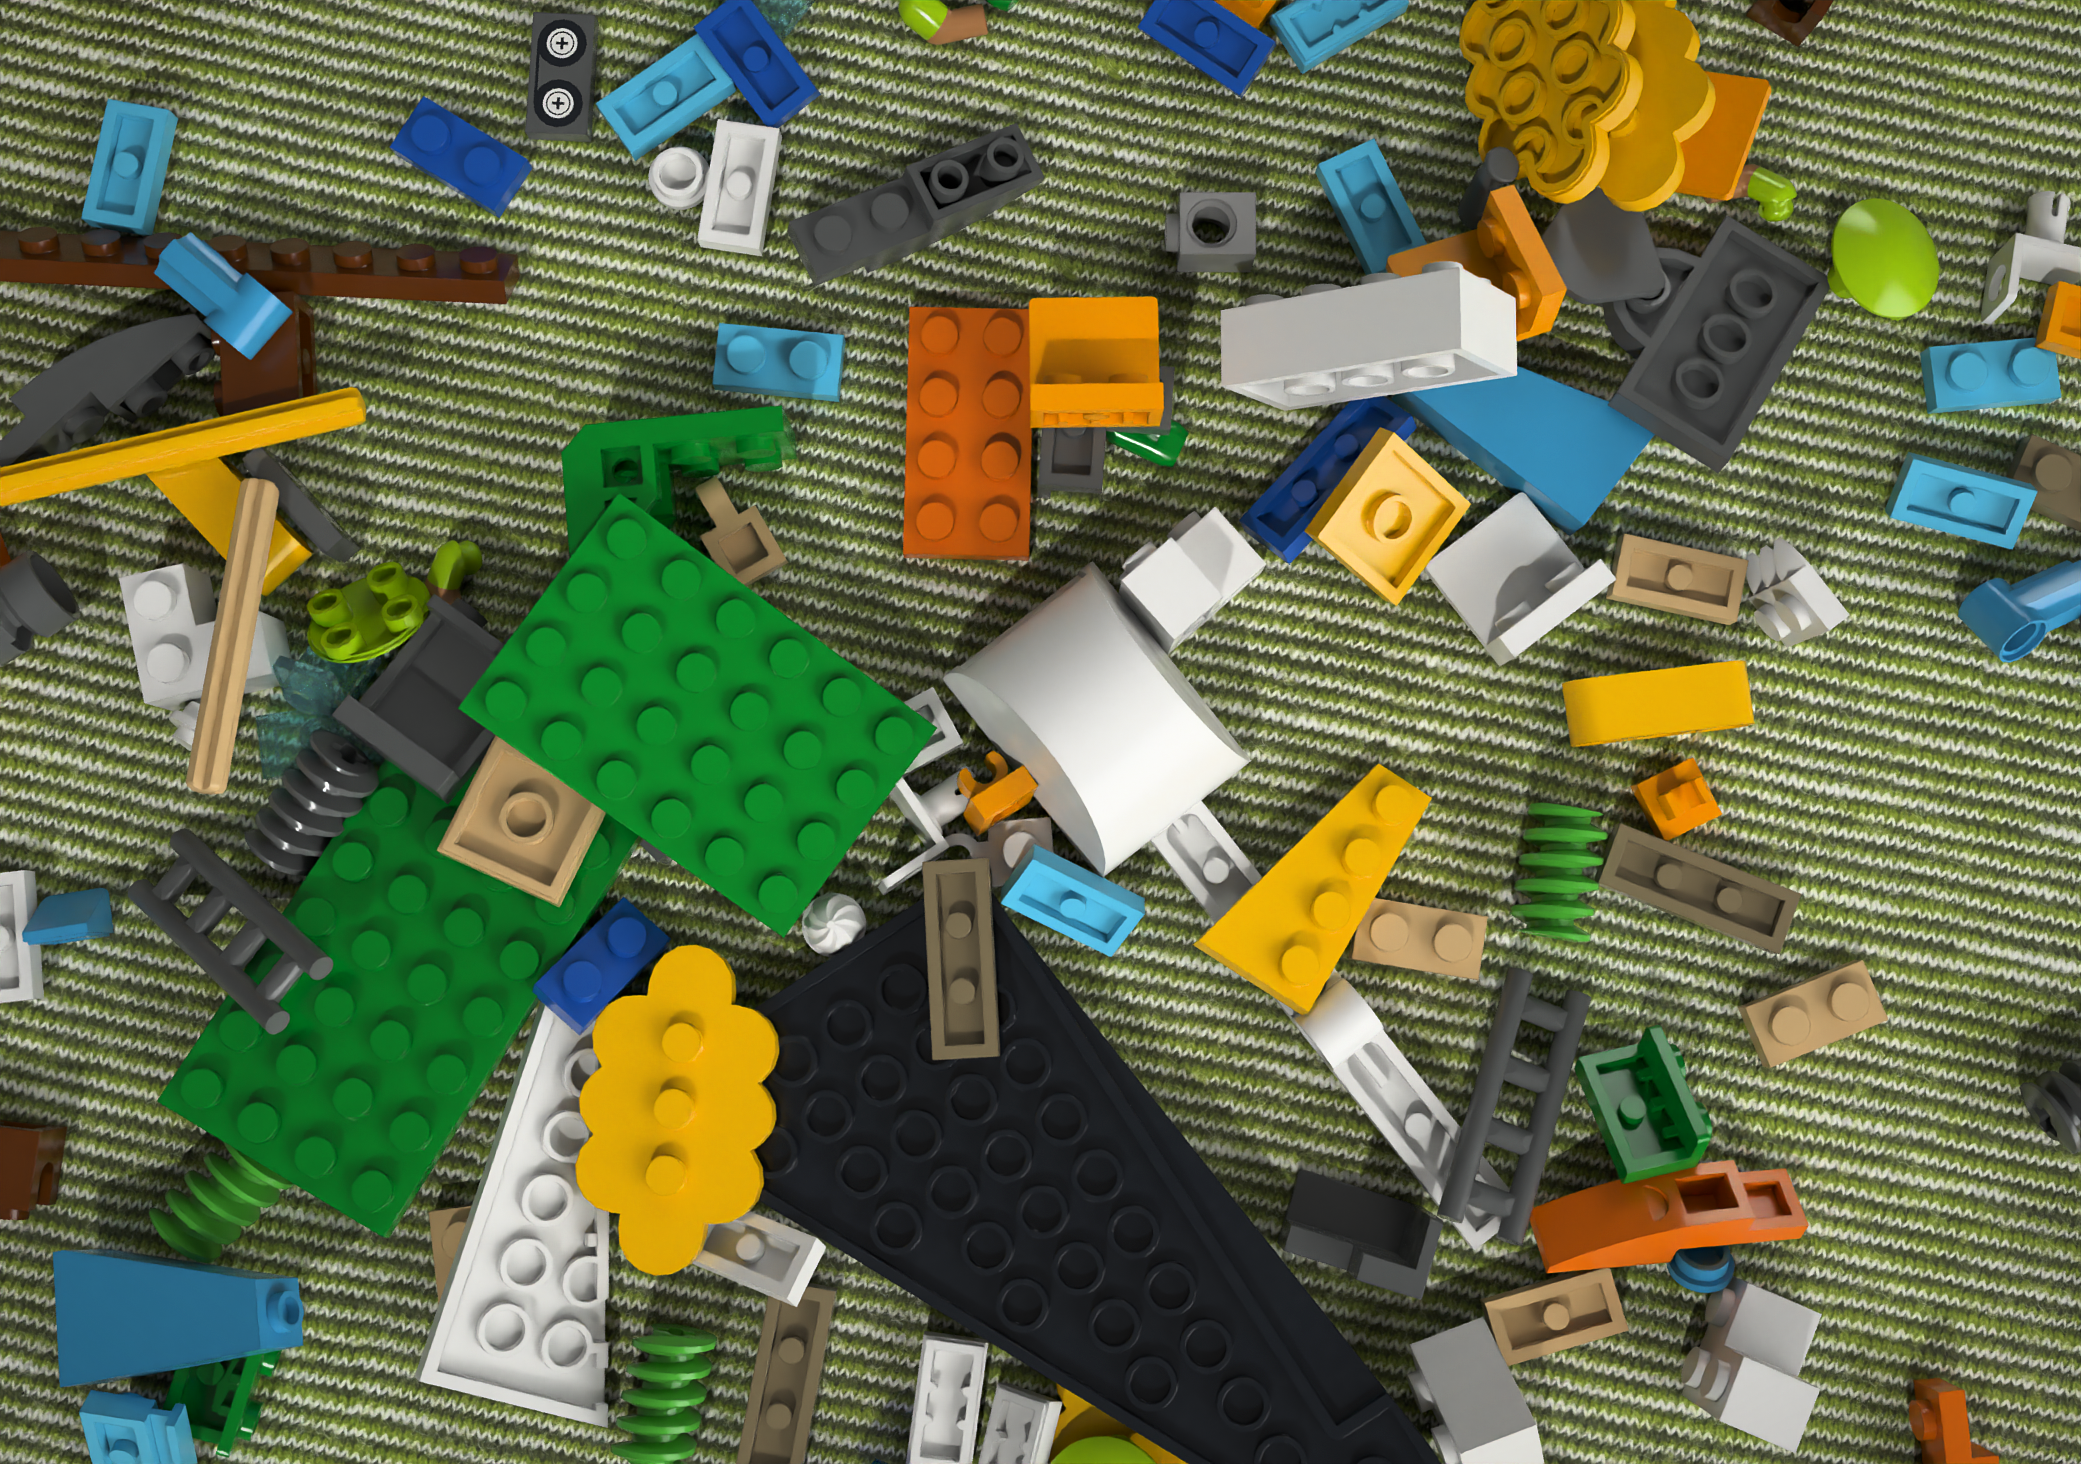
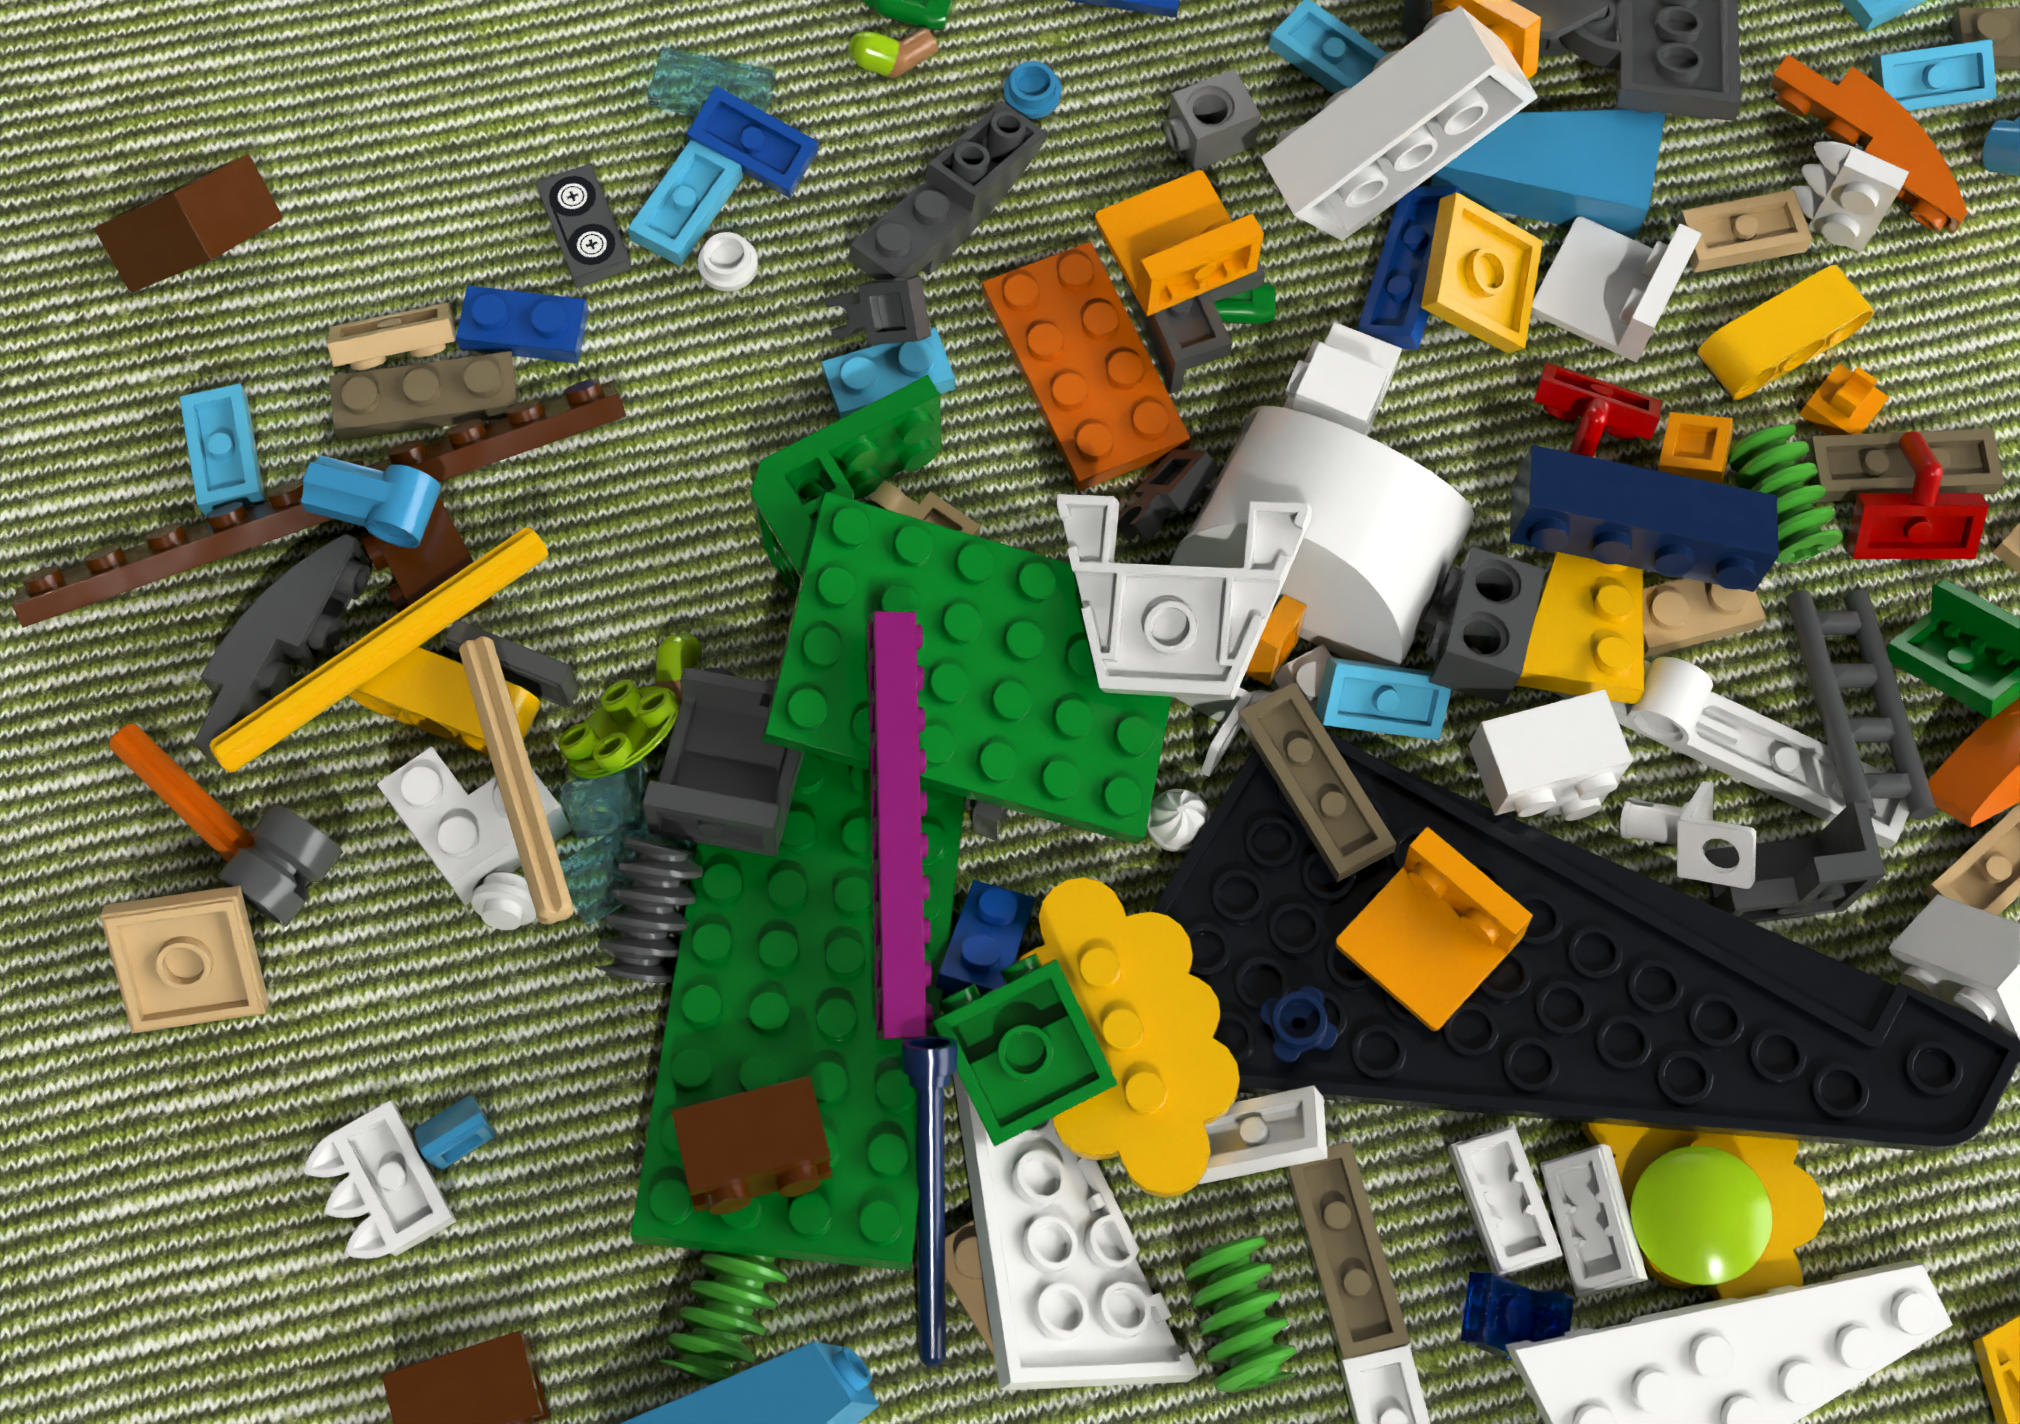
camera: 25 degrees left, 15 degrees down
dark grey bar [128,828,333,1034] -> none
tan plate [437,735,606,907] -> none
white plate [697,119,782,256] -> none
none -> tan plate [327,302,455,370]
none -> dark tan plate [329,351,520,441]
none -> reddish brown brick [671,1076,832,1215]
none -> dark grey plate [825,276,931,345]
none -> magenta piece [867,611,933,1040]
none -> dark blue piece [901,1036,958,1367]
none -> green plate [933,953,1118,1147]
none -> dark azure plate [1004,61,1061,119]
none -> white wing [1057,494,1312,700]
none -> dark grey plate [1117,449,1220,542]
none -> dark blue plate [1260,986,1338,1062]
none -> light orange bracket [1336,827,1533,1031]
none -> dark grey brick [1425,546,1546,705]
none -> white brick [1469,689,1633,821]
none -> dark blue brick [1510,445,1779,592]
none -> red plate [1533,362,1662,457]
none -> white bracket [1620,781,1756,889]
none -> light orange tile [1658,412,1733,484]
none -> orange slope [1771,55,1968,234]
none -> red plate [1846,431,1989,559]

